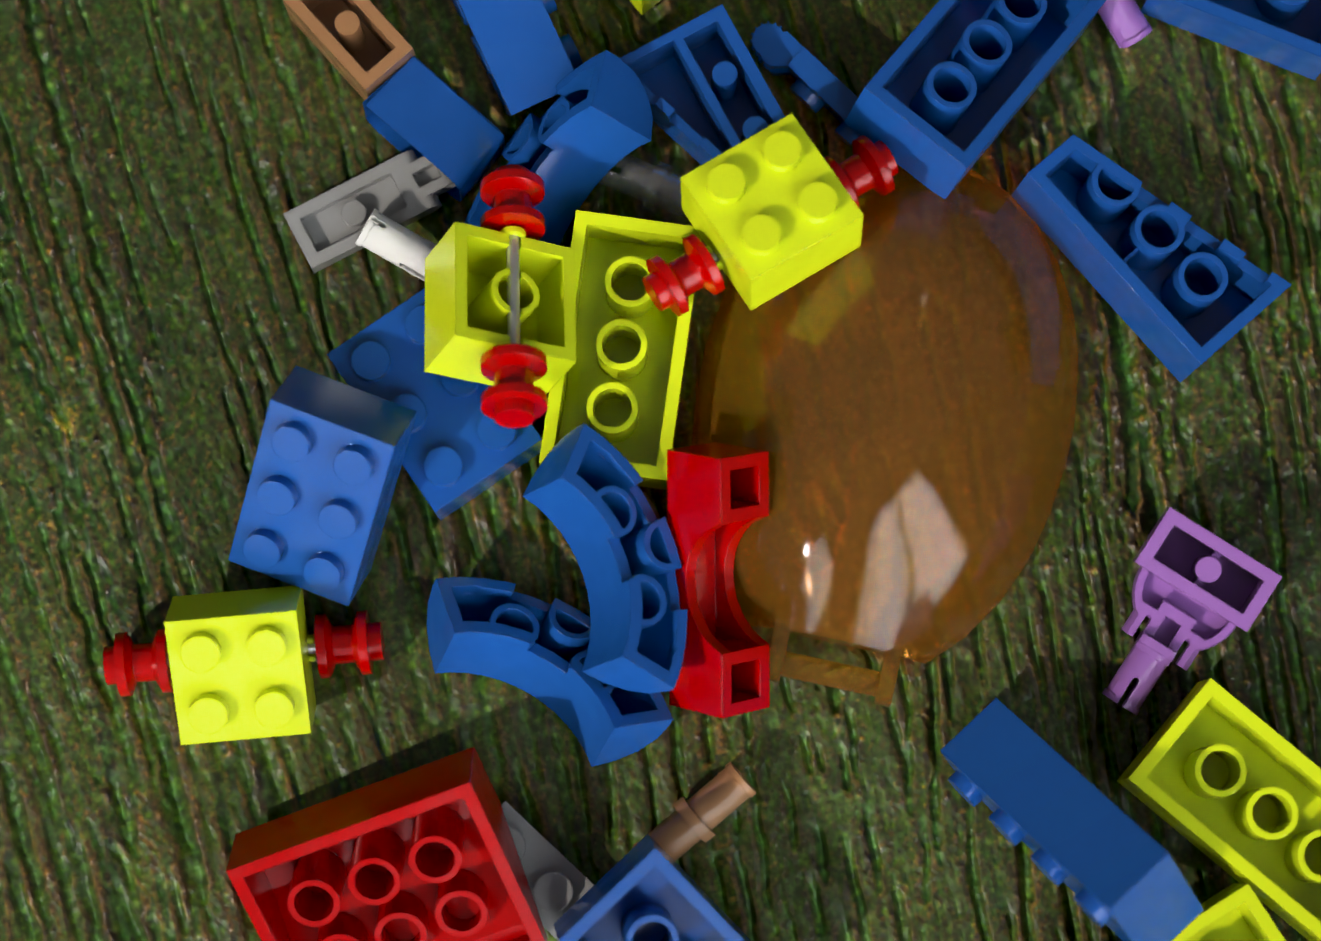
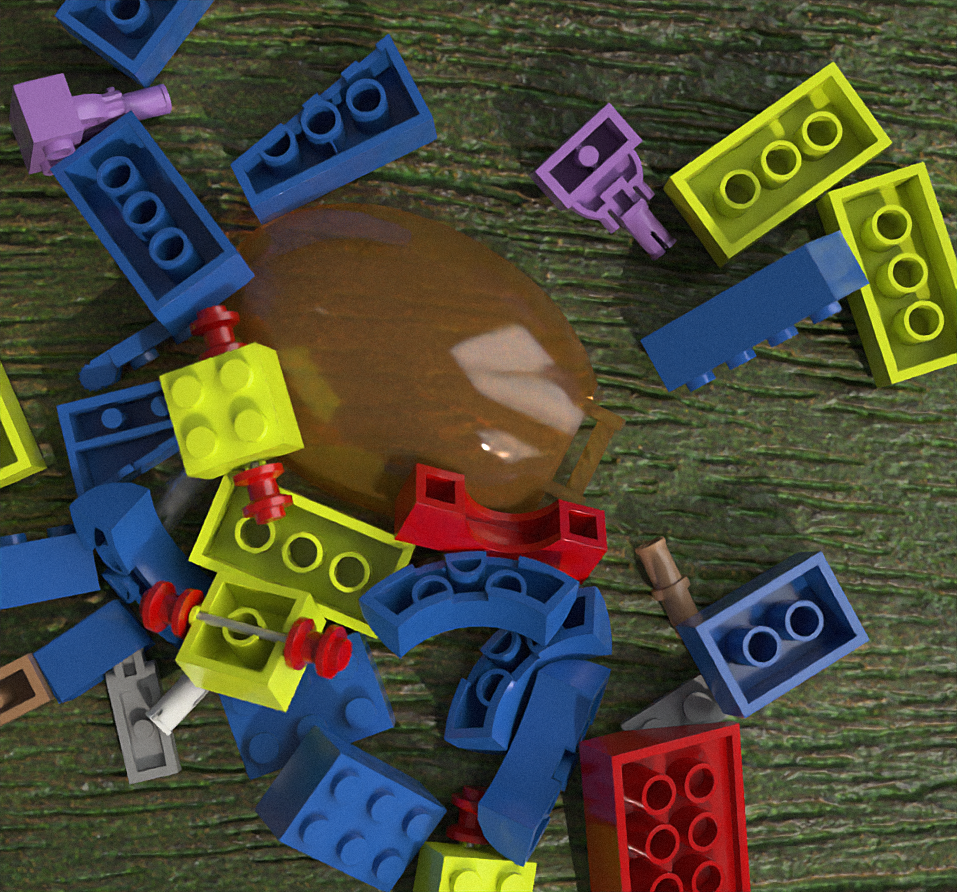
camera: 80 degrees left, 5 degrees up
none -> blue brick [478,659,611,867]

